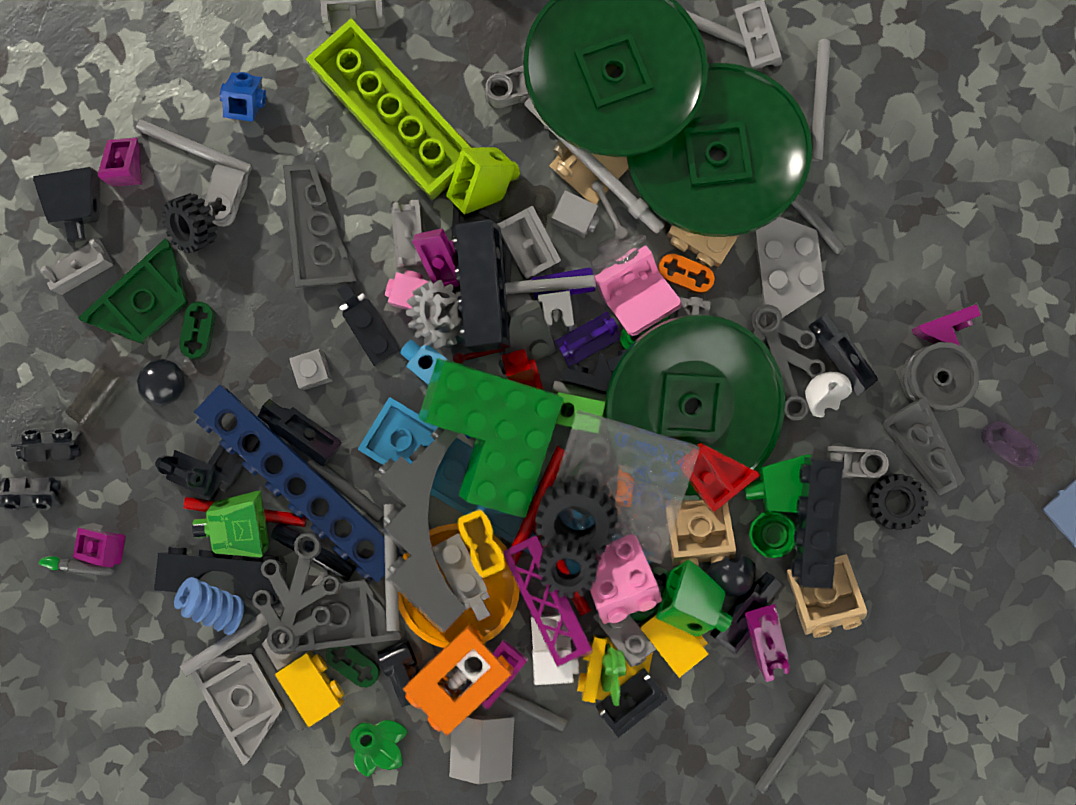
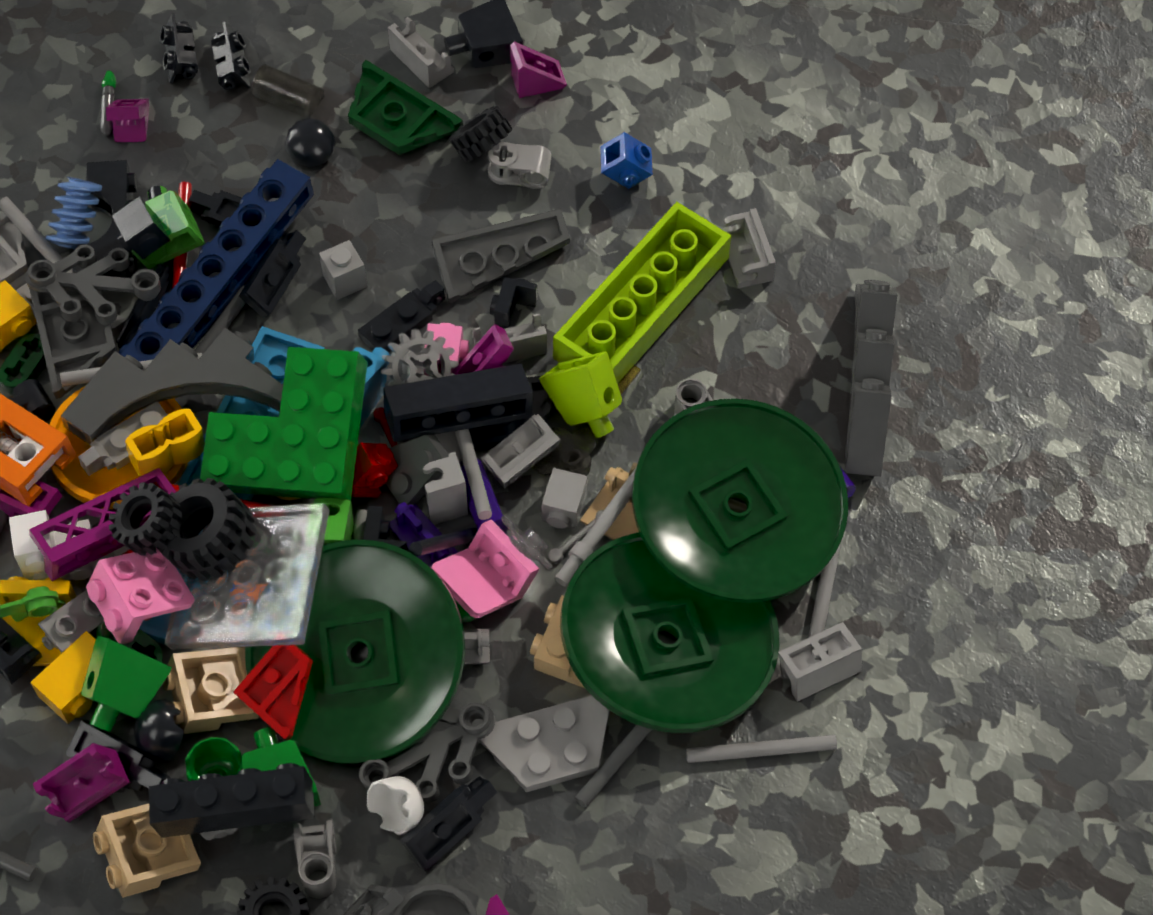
camera: 75 degrees right, 25 degrees down
light grey bar [136,119,252,176] -> none
black hinge [155,450,215,496] -> none
dark green beam [179,301,216,360] -> none
orange beam [658,254,715,294] -> none
none -> brick [112,196,171,259]
none -> black bar [410,527,478,557]
none -> black bracket [490,277,538,329]

